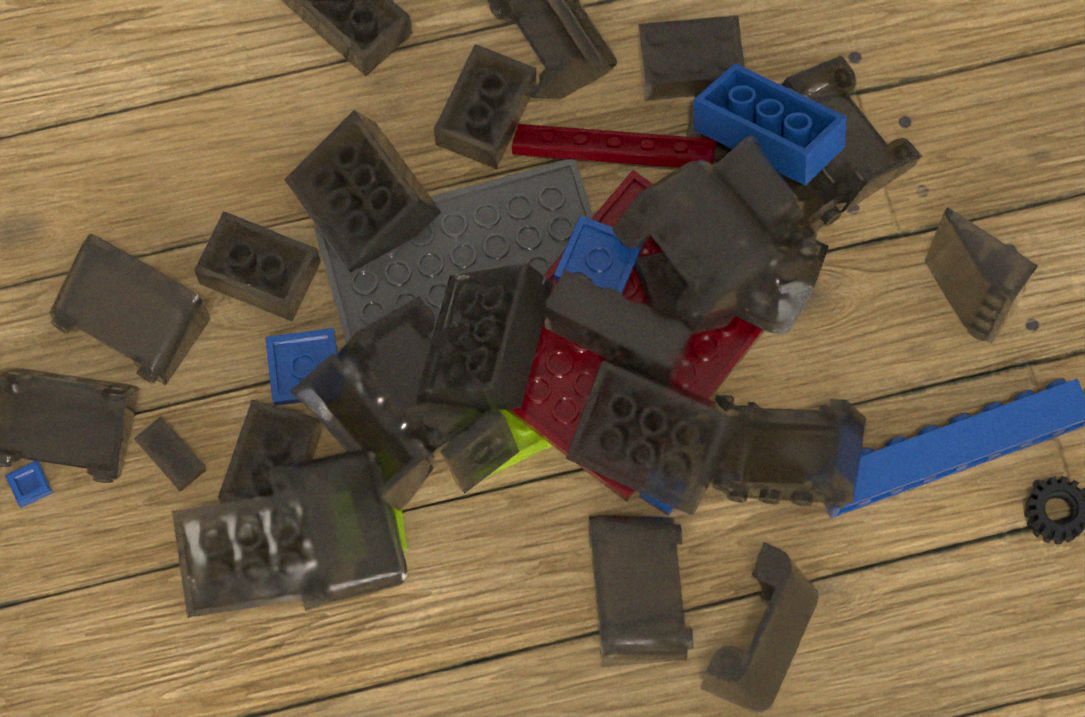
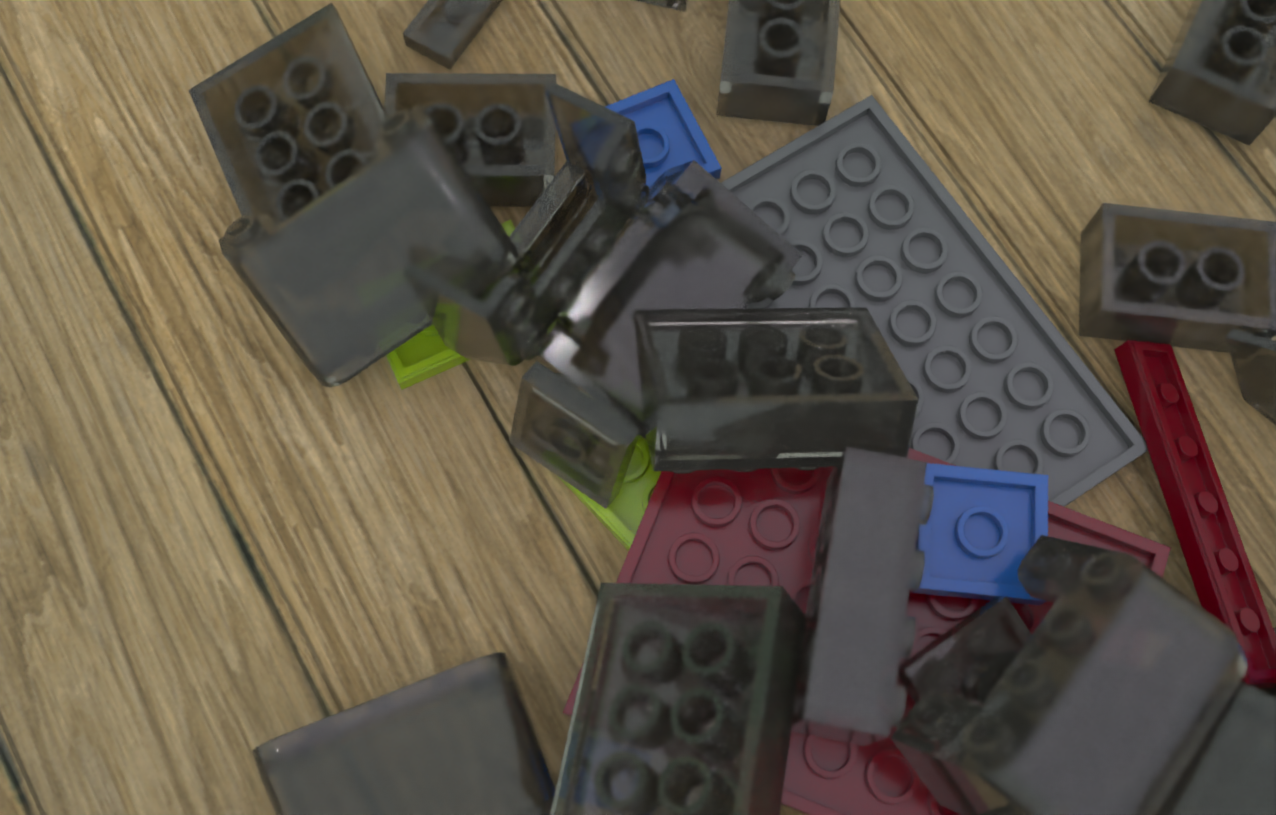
camera: 70 degrees right, 0 degrees up
clear smoke slope [284,110,441,272] -> none

